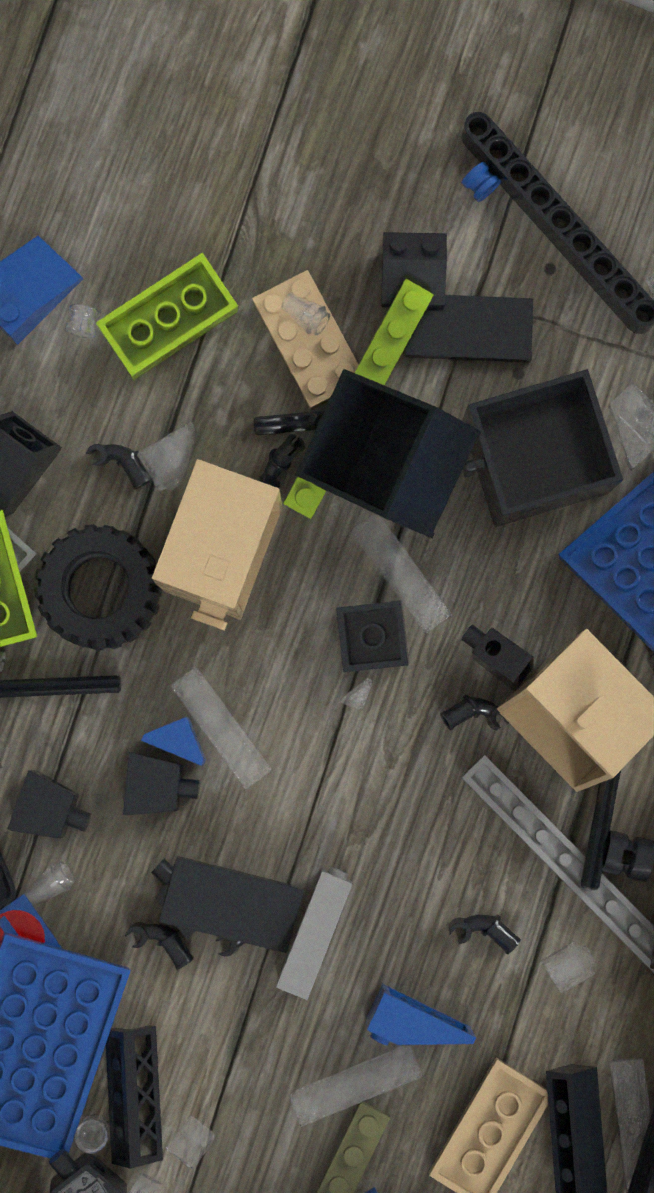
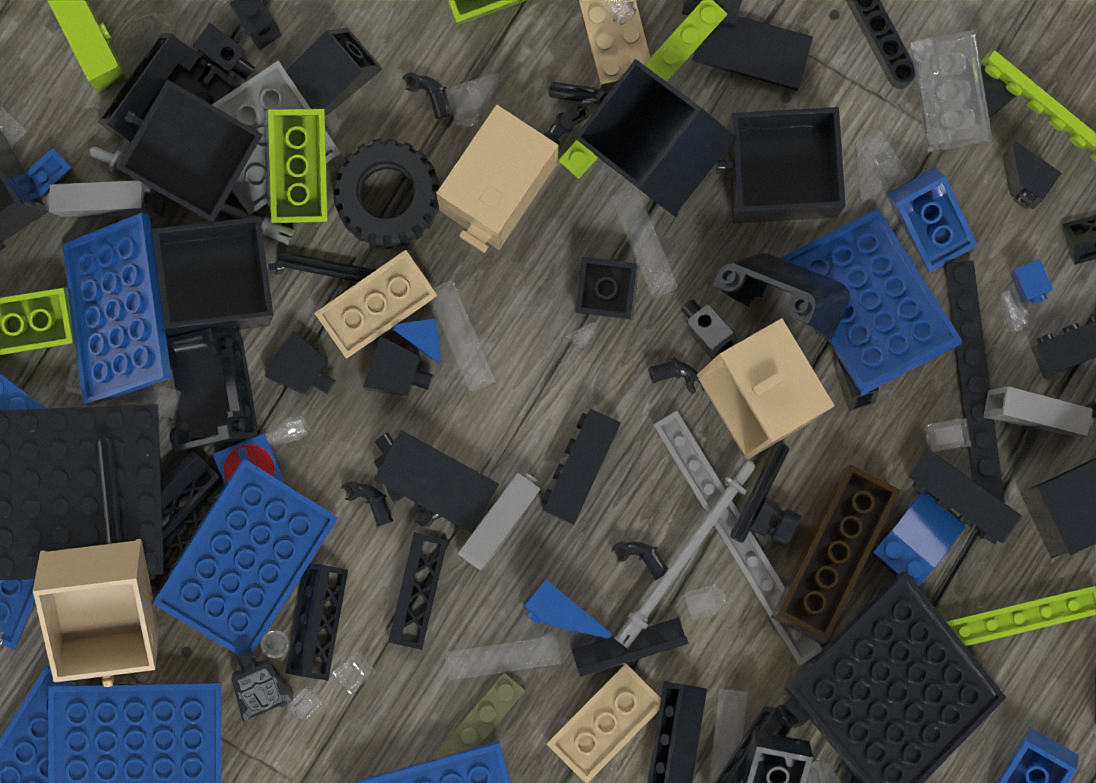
camera: 10 degrees right, 0 degrees up
none -> tan plate [315,249,438,359]
none -> black fence [388,532,448,650]
none -> black brick [541,408,621,526]
none -> black fence [572,617,689,677]
none -> light grey bar [614,461,755,649]
none -> black windscreen [713,253,850,340]

